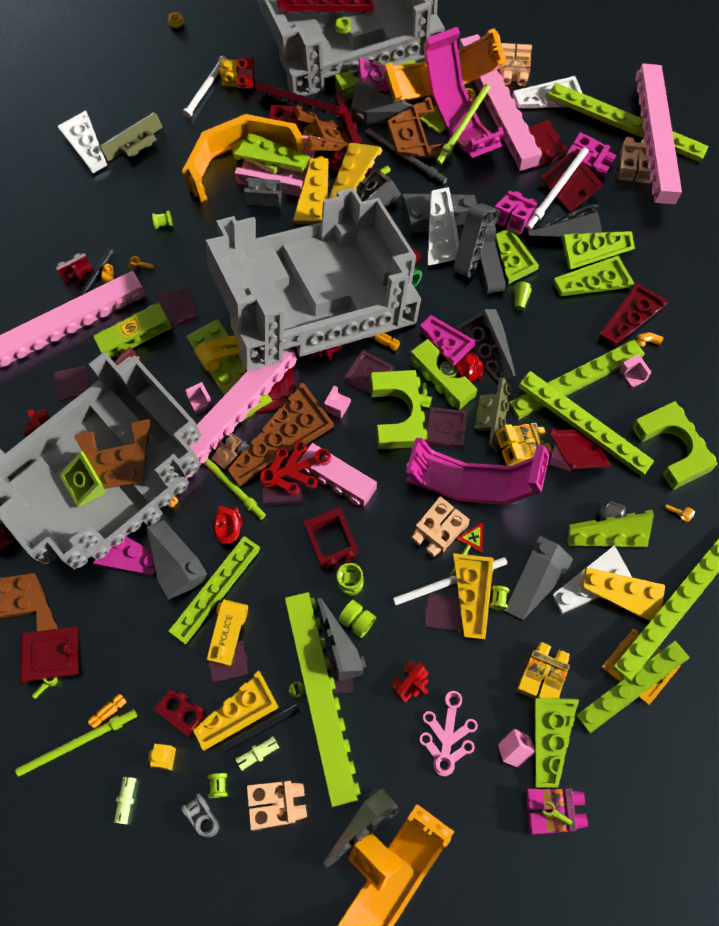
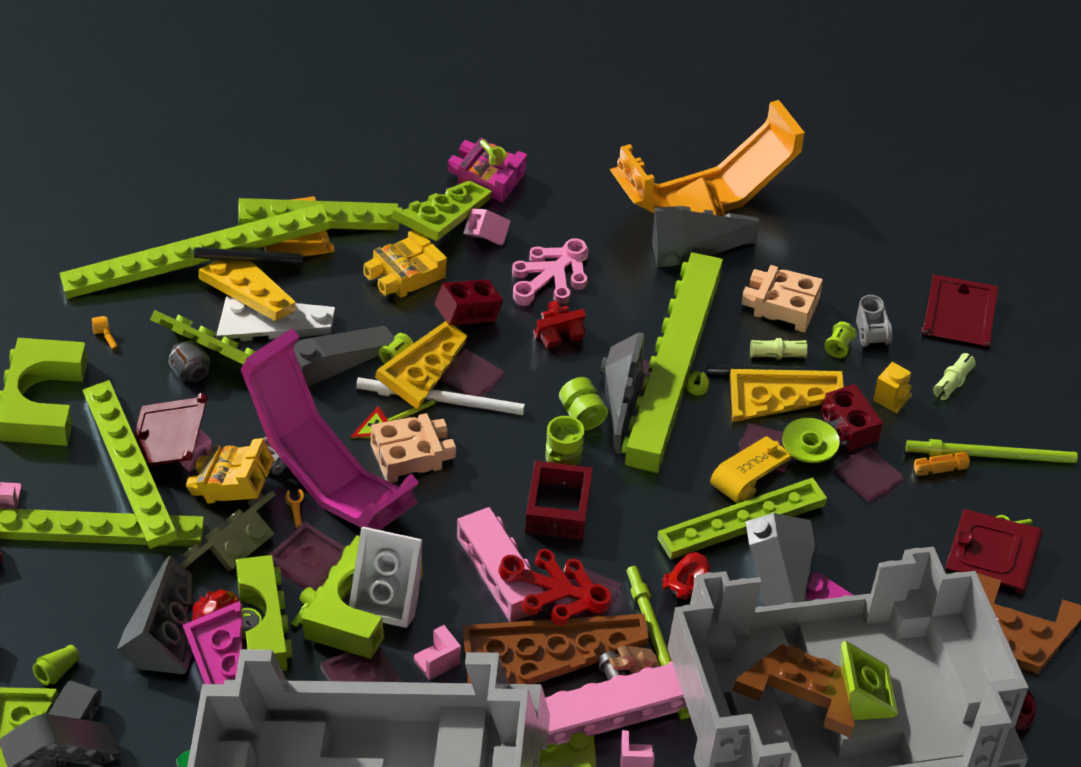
camera: 155 degrees left, 20 degrees down
none -> black bar [193,247,303,264]
none -> light orange hand [284,489,304,528]
none -> white slope [349,527,422,628]
none -> dark red brick [435,279,504,325]
none -> lime dish [782,418,840,463]
none -> clear pink piece [834,446,904,502]
none -> dark red container [921,274,998,347]

